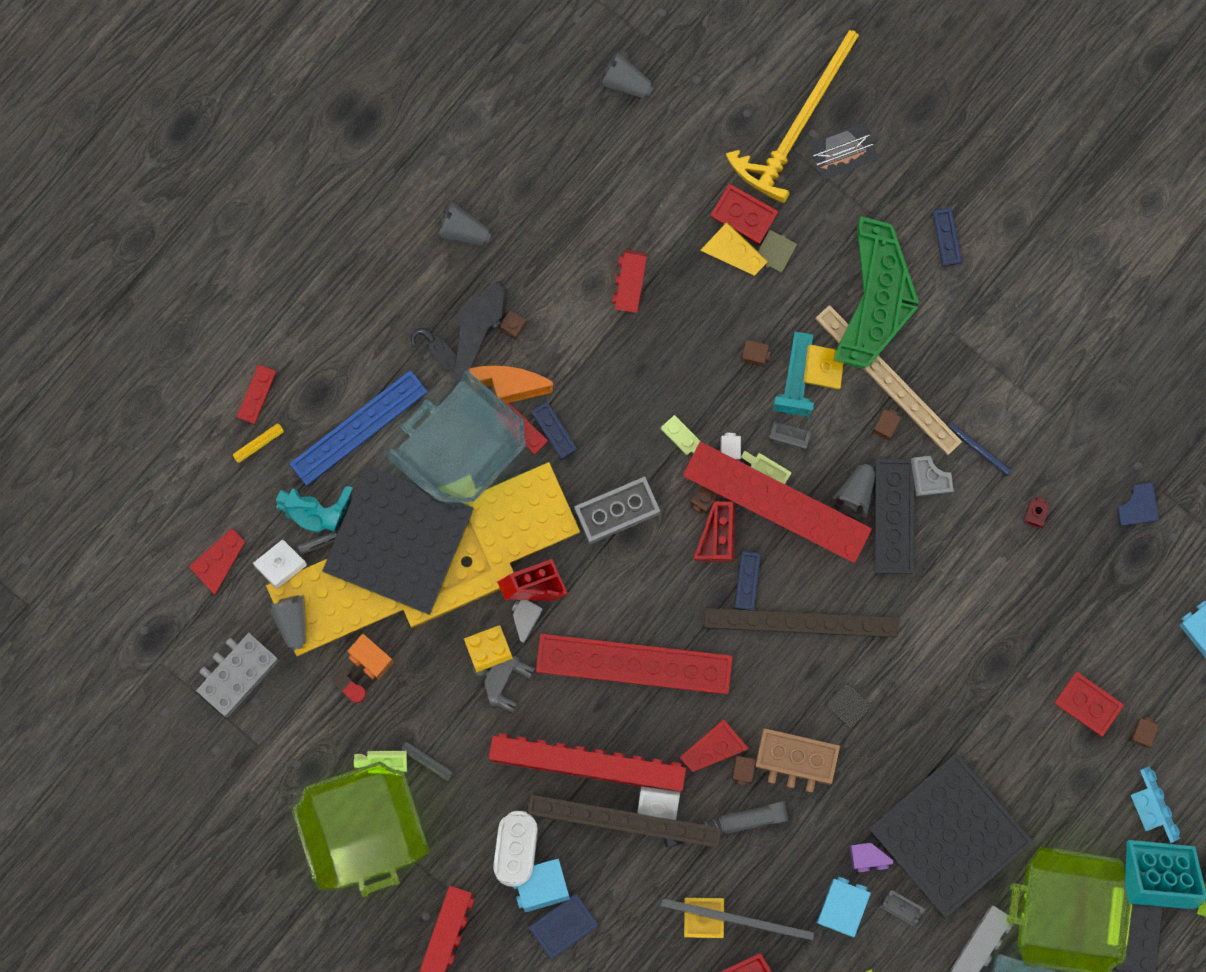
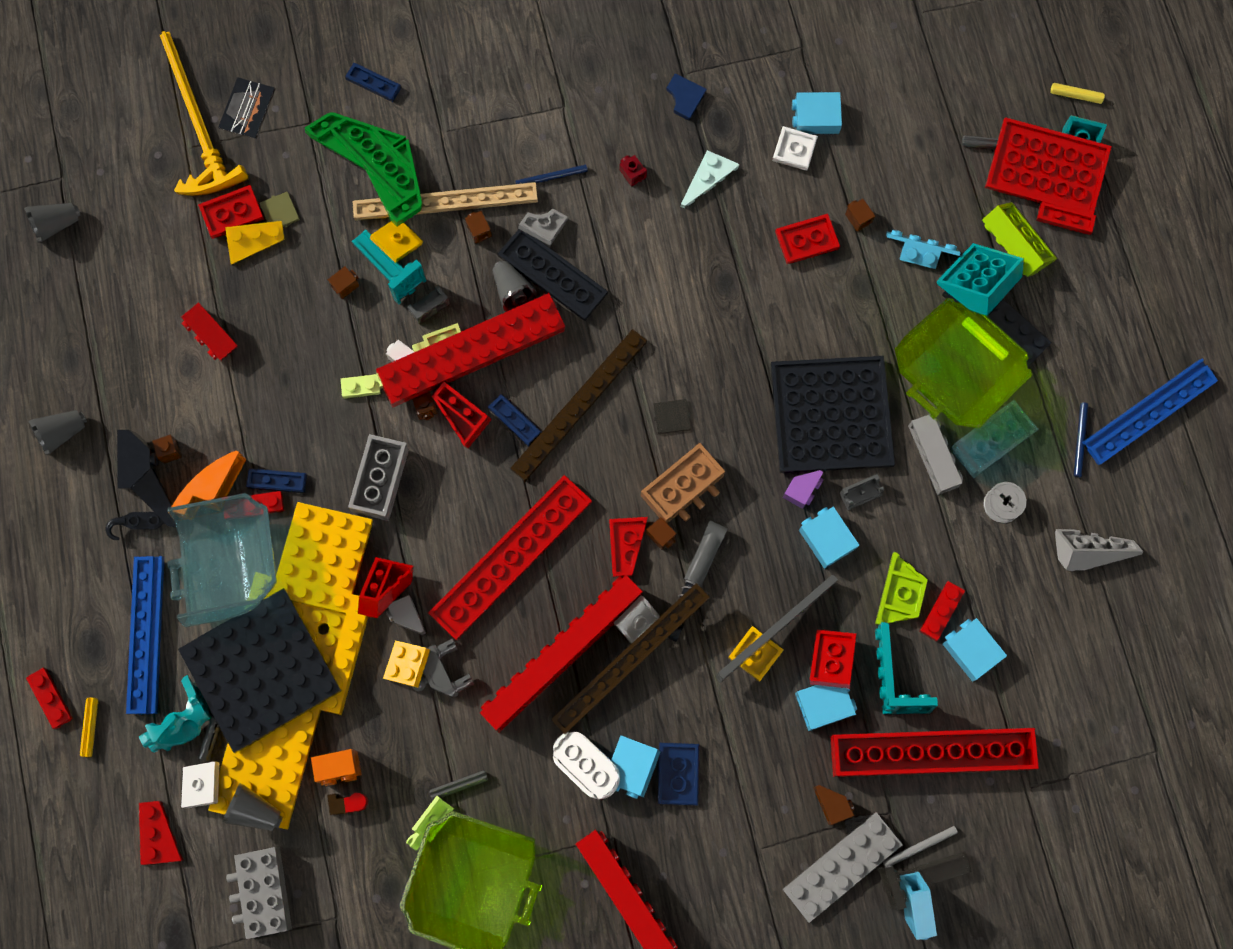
camera: 50 degrees left, 5 degrees down
none -> light aqua wing [681,150,739,208]
none -> white plate [772,126,818,171]

